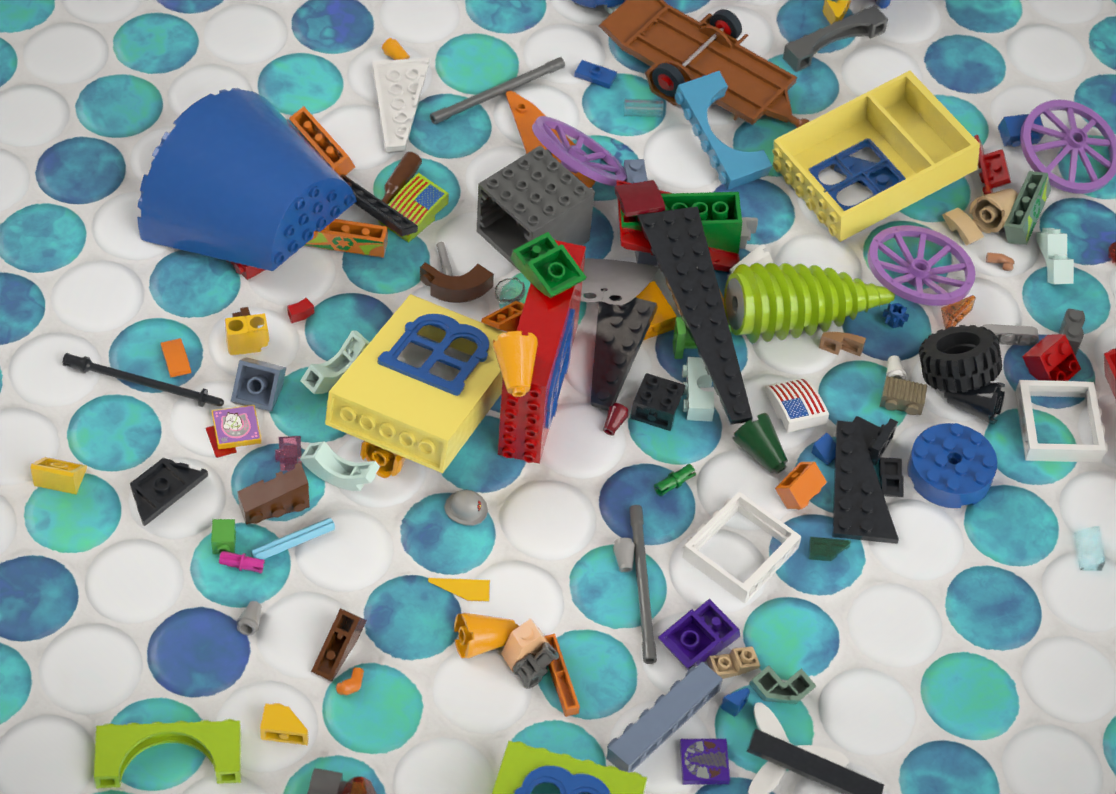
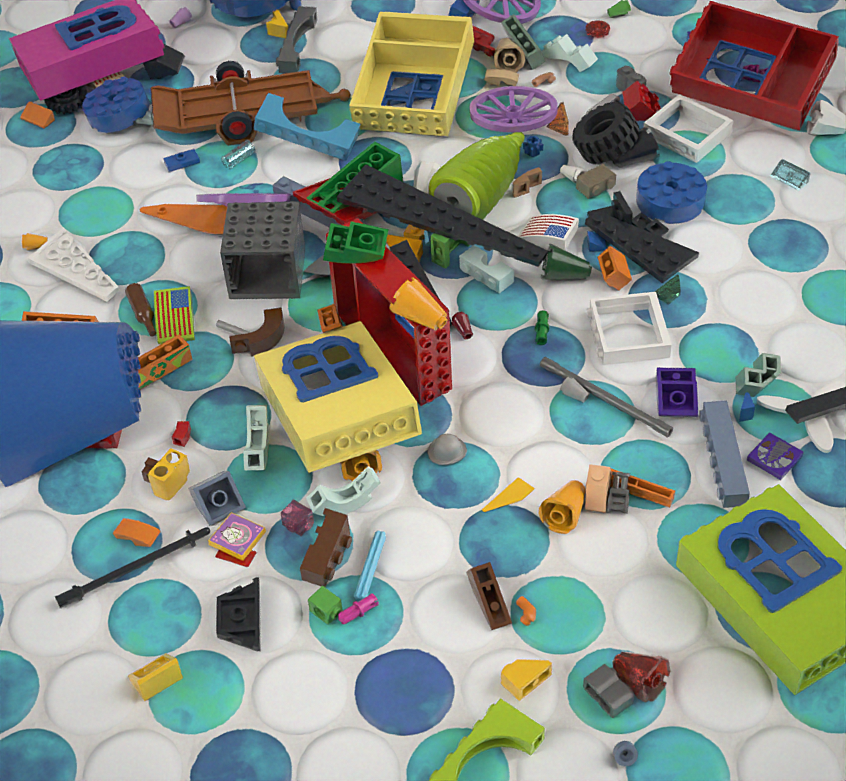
camera: 40 degrees left, 5 degrees down
light grey cone [237,601,262,636] -> none
black tile [340,174,418,236] -> none
dark grey piece [430,57,565,125] -> none
clear hair [495,277,526,306] -> none
dark red slope [614,180,665,217] -> none
black bracket [630,373,686,431] -> none
tan slope [707,646,760,679] -> none

